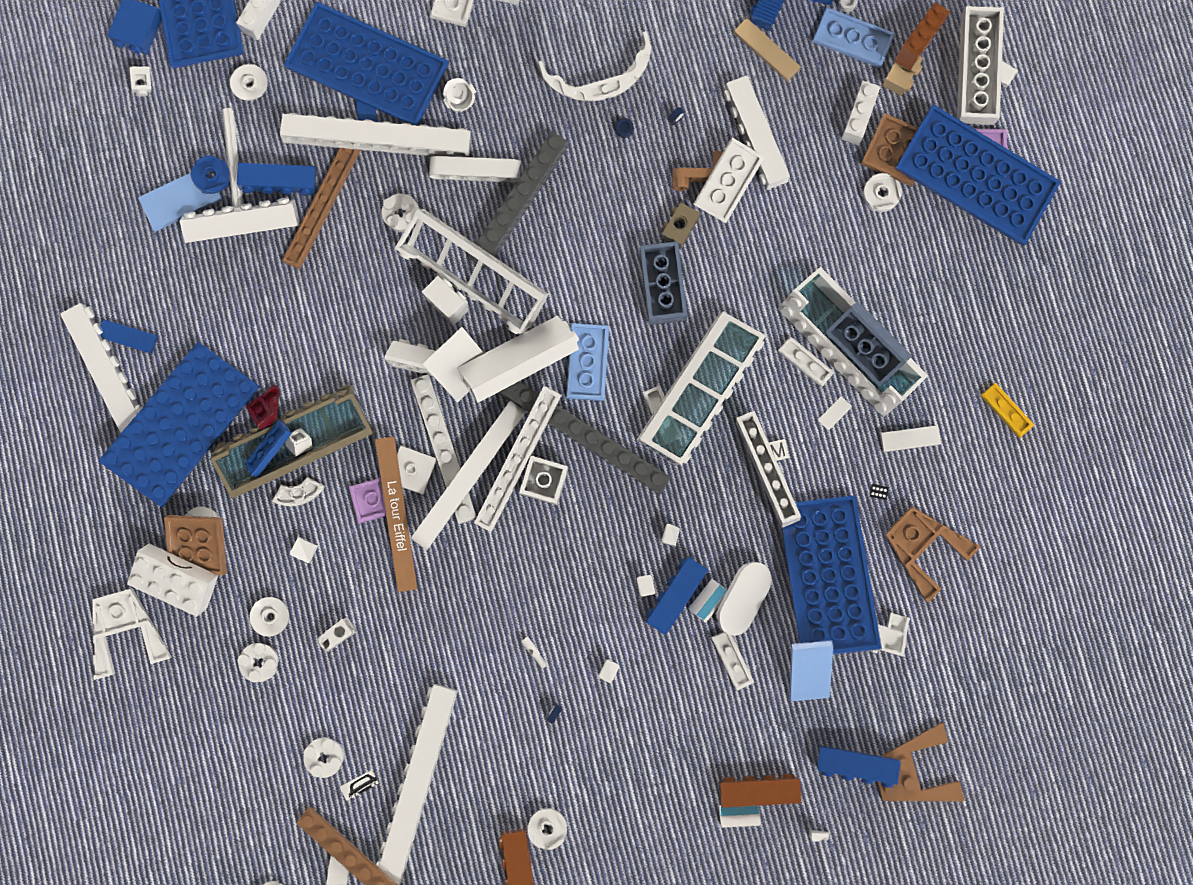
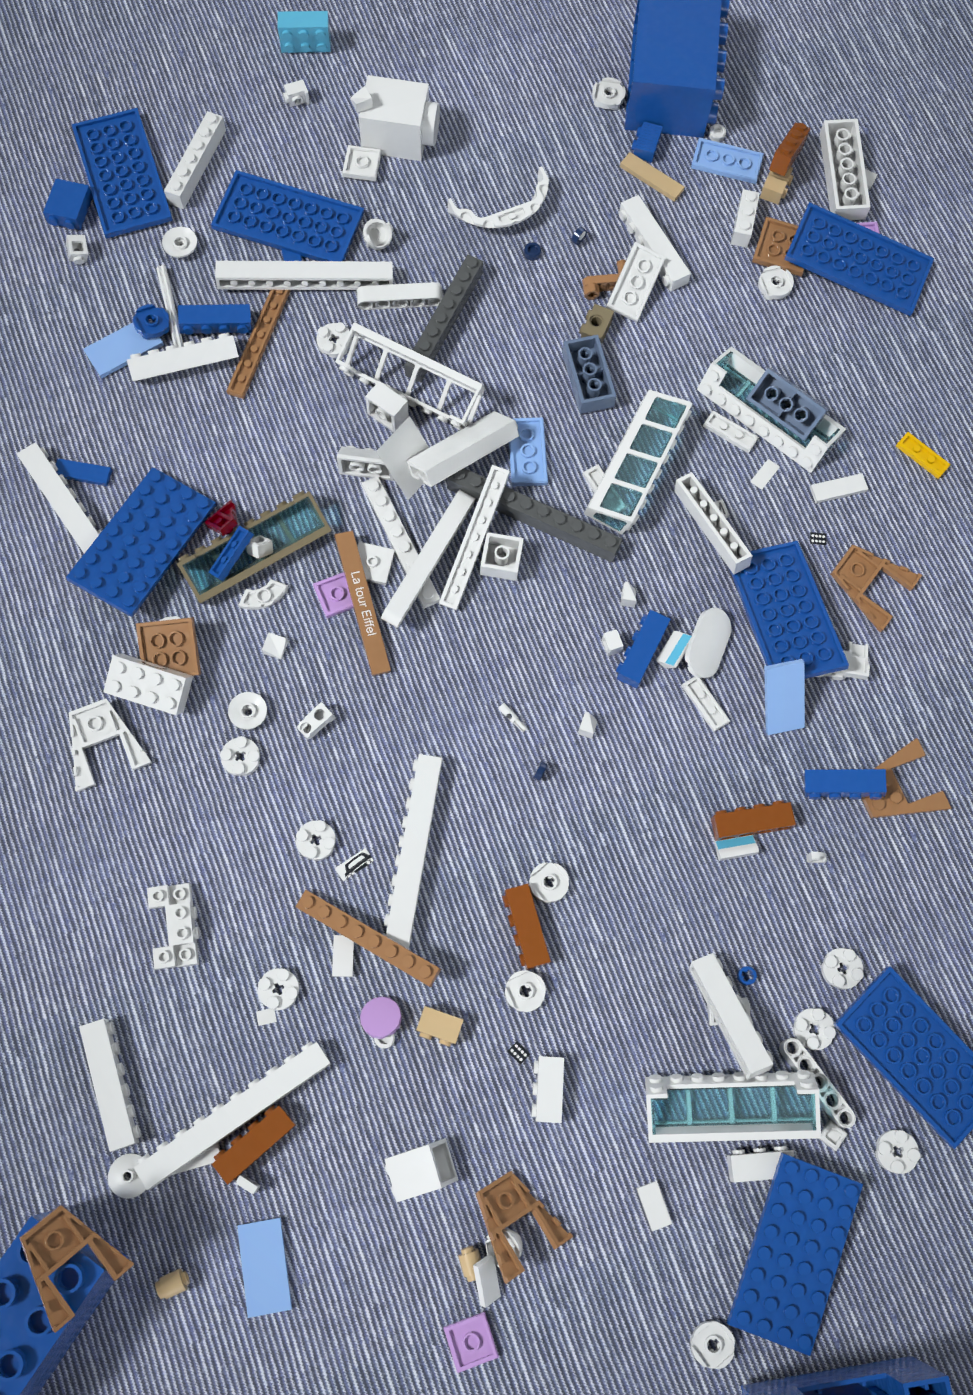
camera: 15 degrees left, 10 degrees down
none -> white bracket [147,883,200,970]

